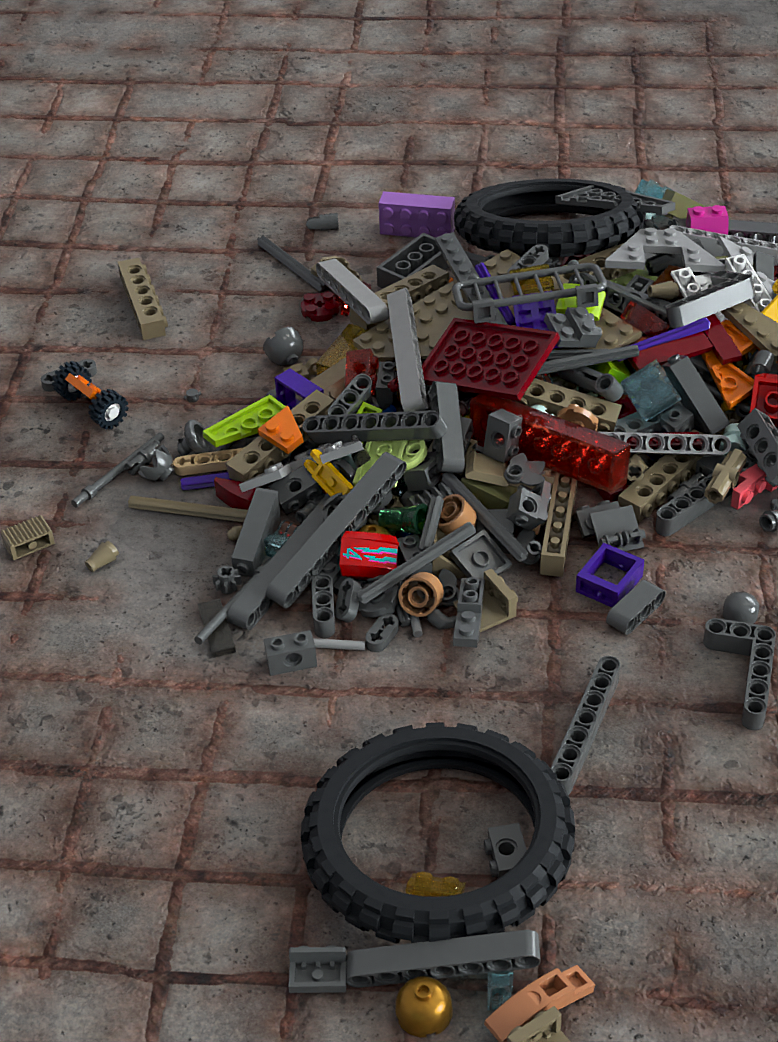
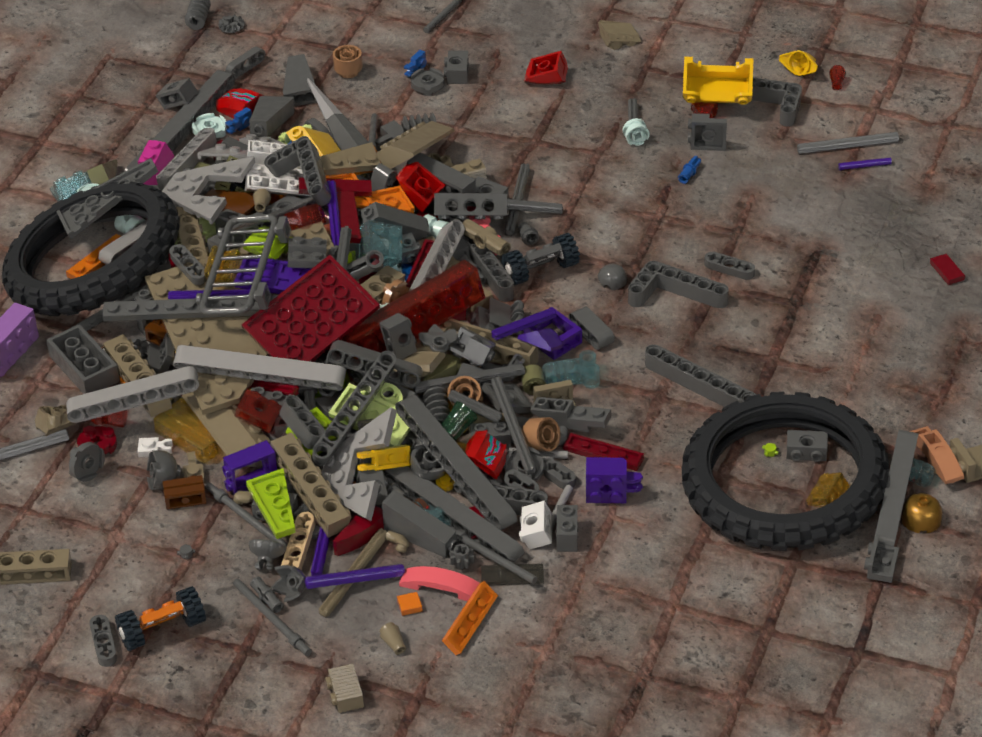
camera: 75 degrees left, 0 degrees up
orange wing [257,406,304,454] -> none
none -> dark grey plate [69,442,105,482]
none -> white plate [138,437,173,457]
none -> reddish brown brick [162,475,207,510]
none -> dark purple axle [305,564,405,589]
none -> orange tile [397,592,422,616]
none -> coral slope [399,566,479,601]
none -> orange plate [442,581,498,655]
none -> dark purple axle [491,308,556,340]
none -> black plate [501,233,580,286]
none -> dark purple slope [517,328,563,352]
none -> white brick [519,501,552,550]
none -> olive piece [521,364,546,395]
none -> clear light blue piece [542,350,600,389]
none -> dark red tile [563,433,644,471]
none -> dark purple hinge [586,457,643,503]
none -> lime piece [762,443,779,457]

